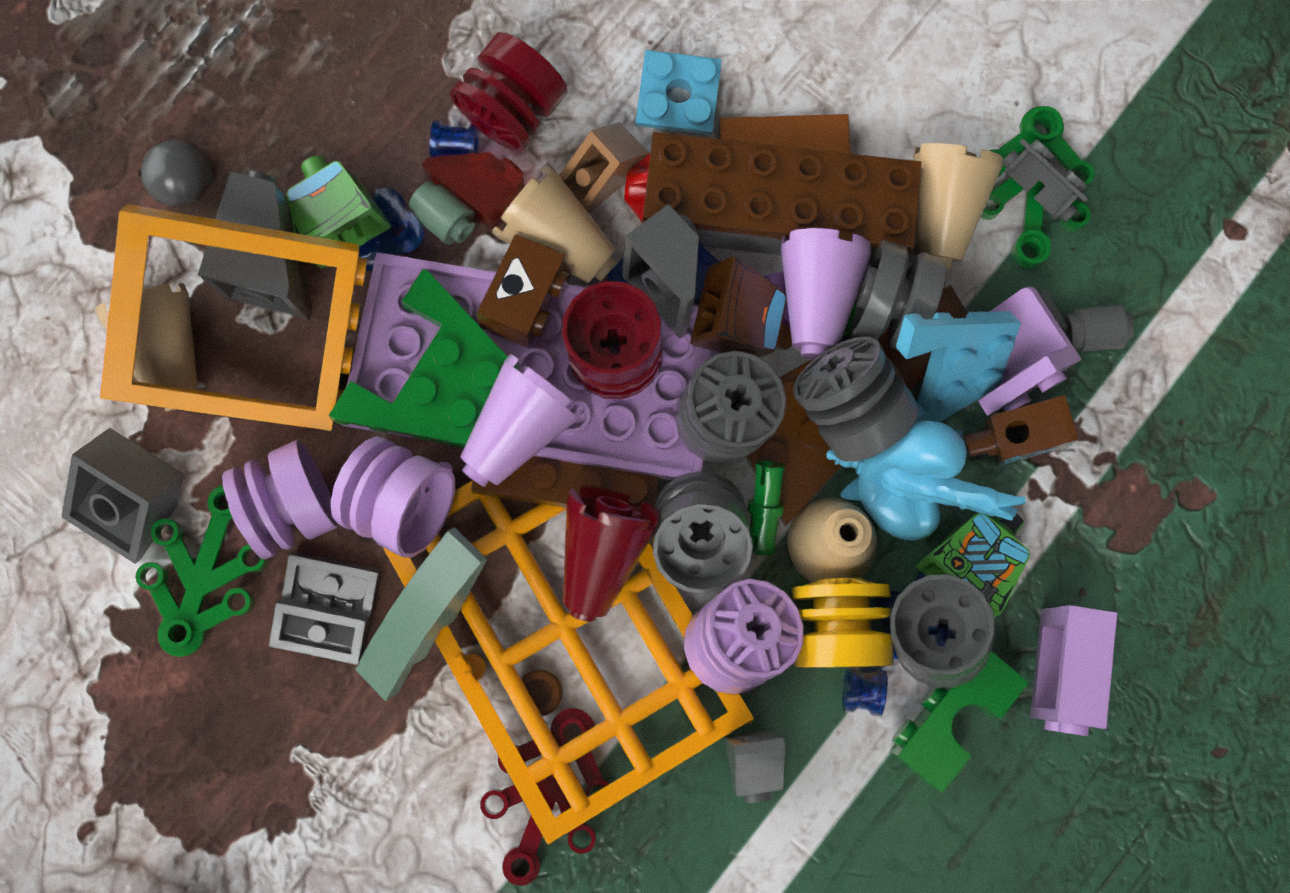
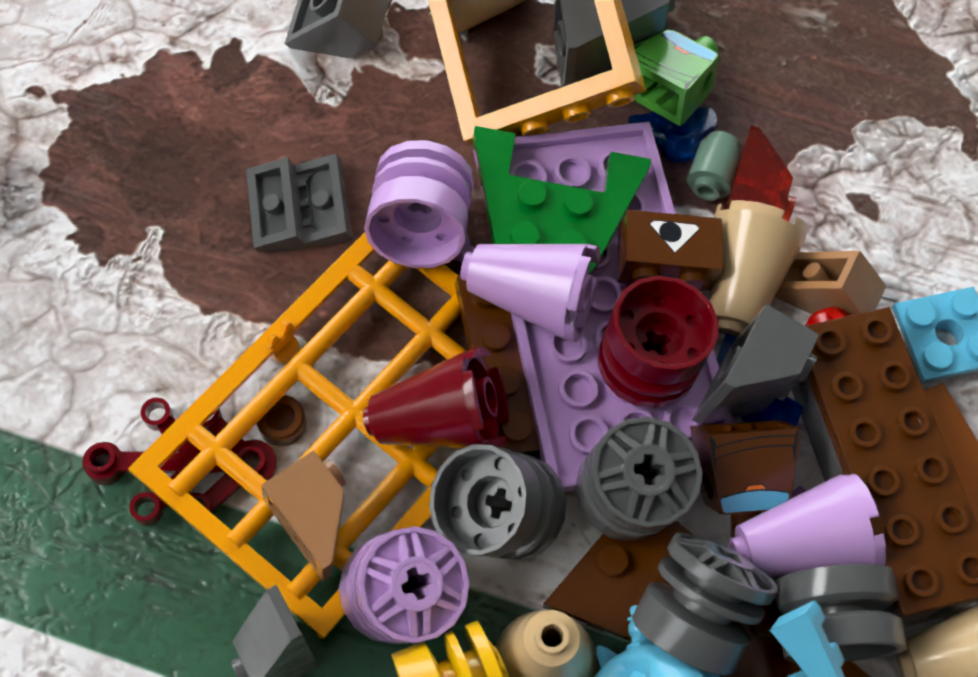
camera: 70 degrees right, 15 degrees down
green plant [135,485,269,657] -> none
lavender wheel [222,439,338,560] -> none
sand green slope [355,527,487,701] -> none
clear blue bush [429,120,479,163] -> none
dark red wheel [449,32,568,153] -> none
green pin [747,460,785,556] -> none
none -> medium nougat slope [261,450,346,582]

